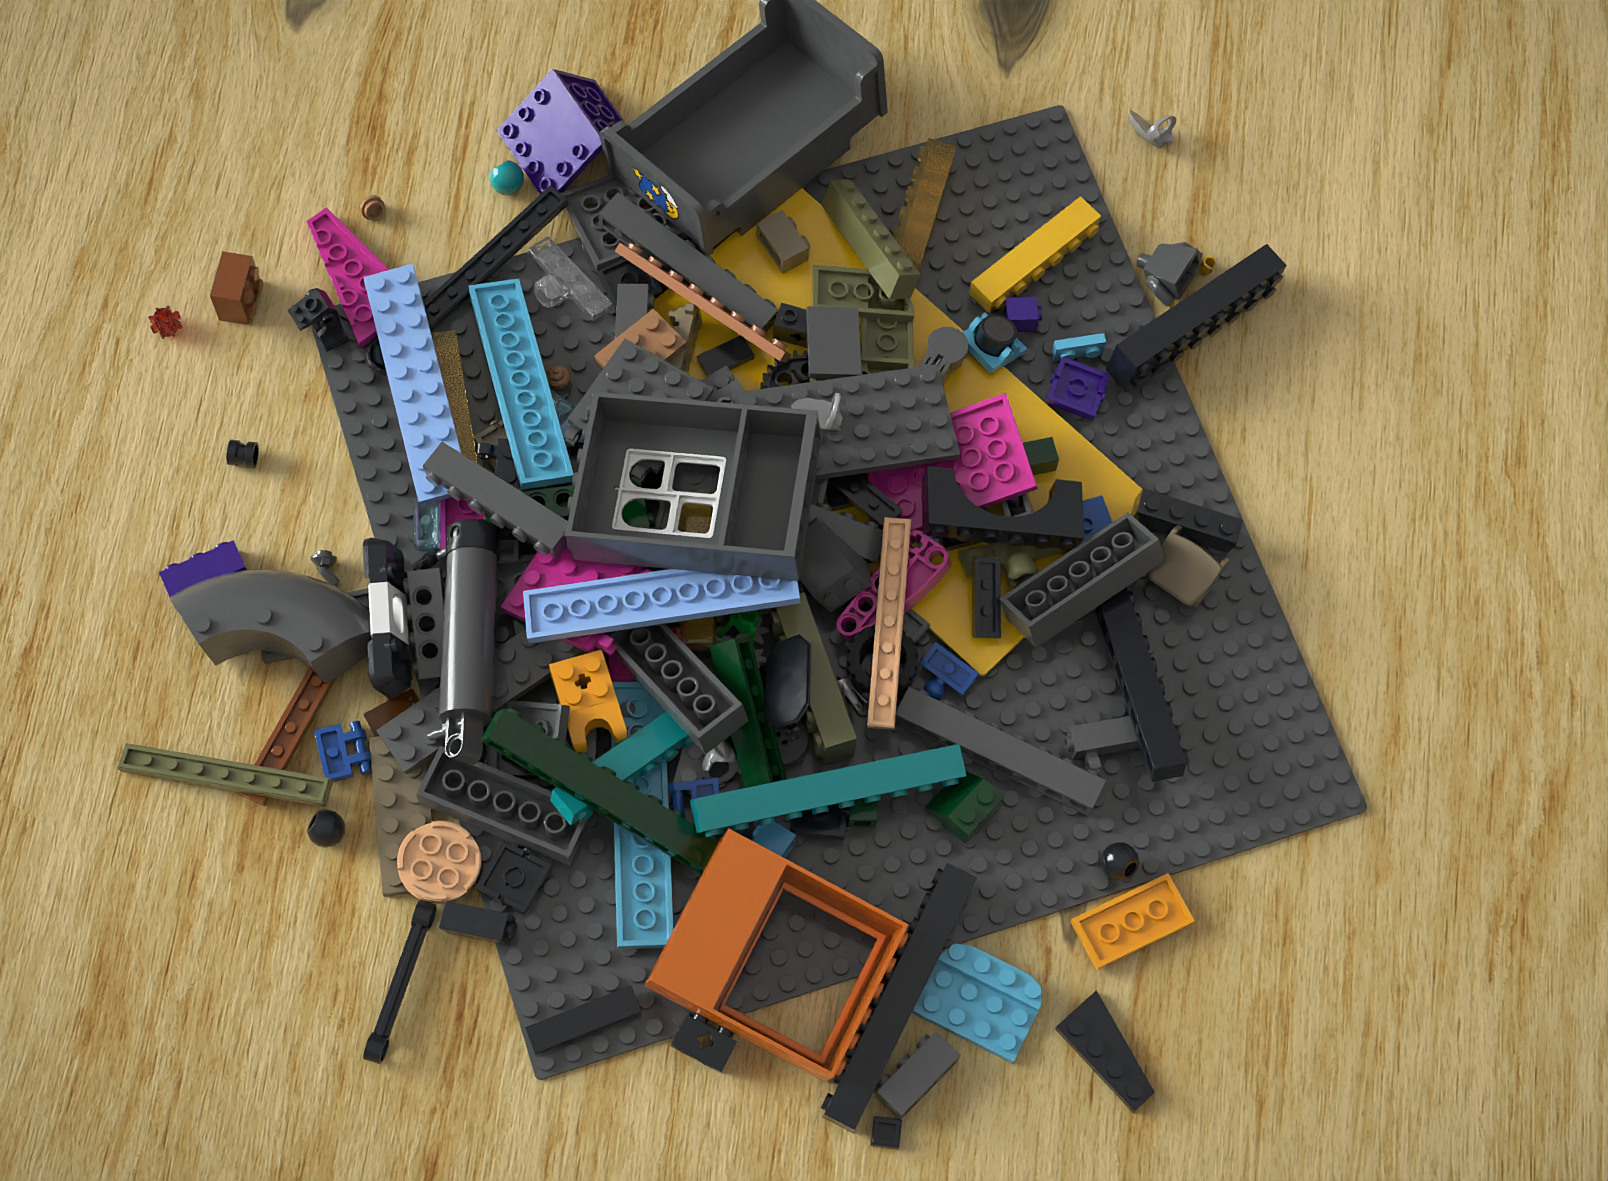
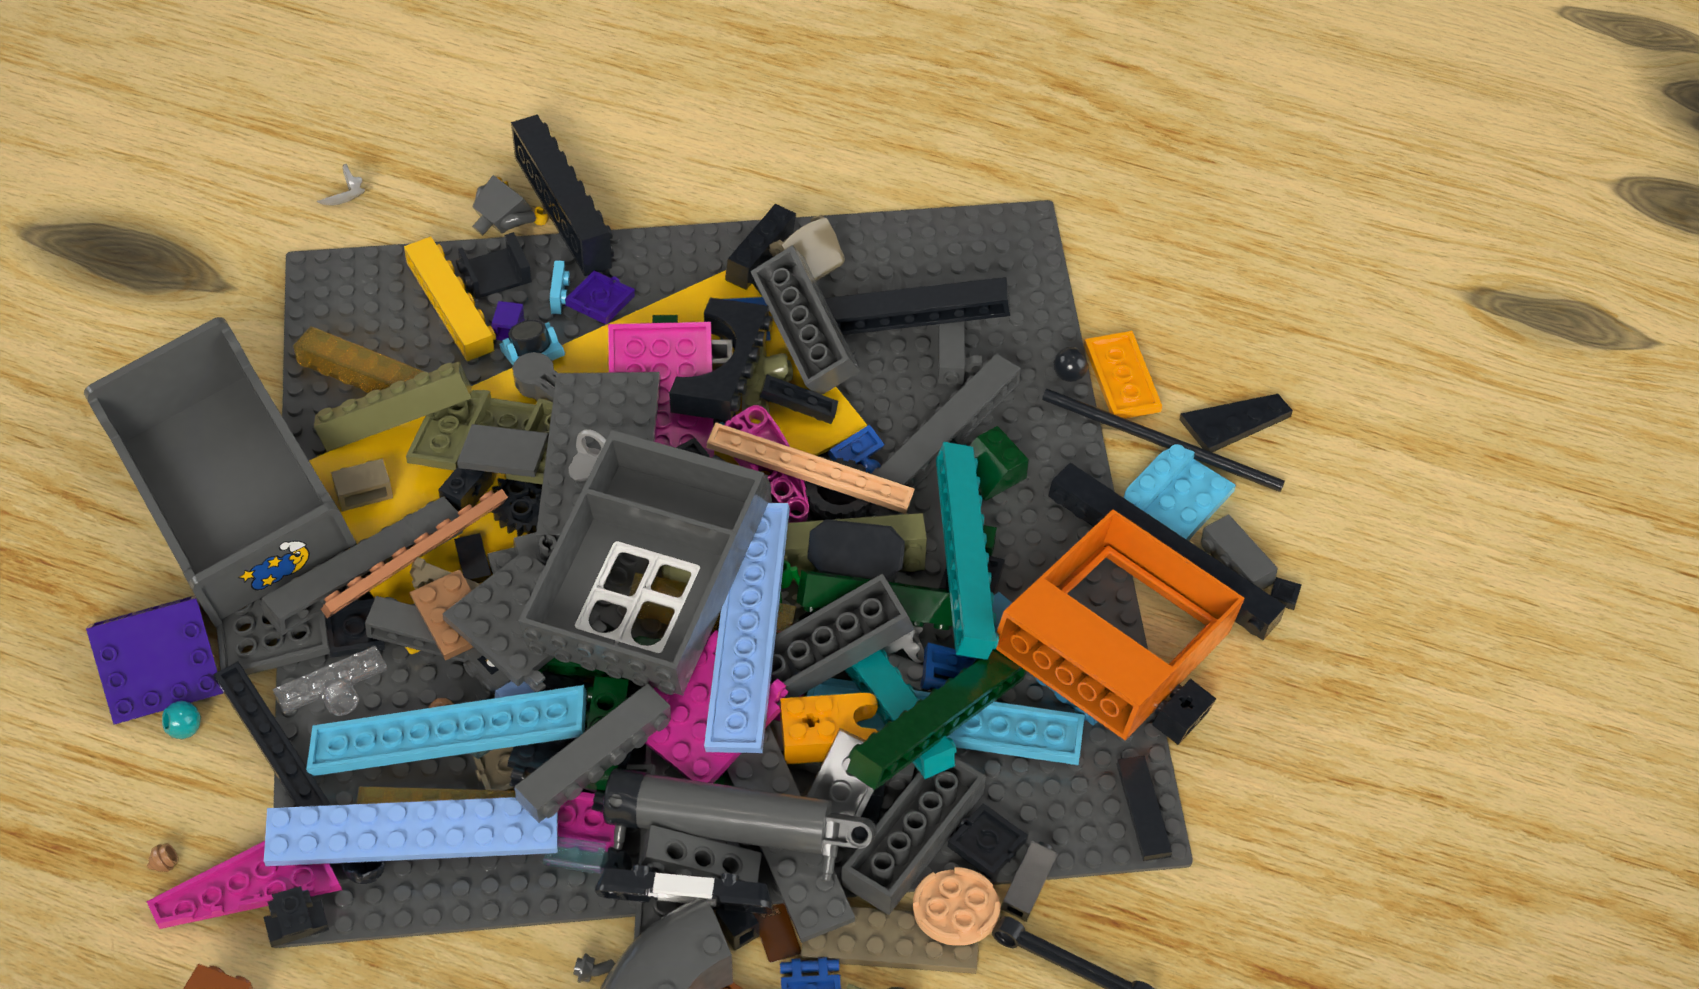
camera: 75 degrees left, 15 degrees down
none -> black panel [456,232,532,299]
none -> black piece [1042,388,1285,492]

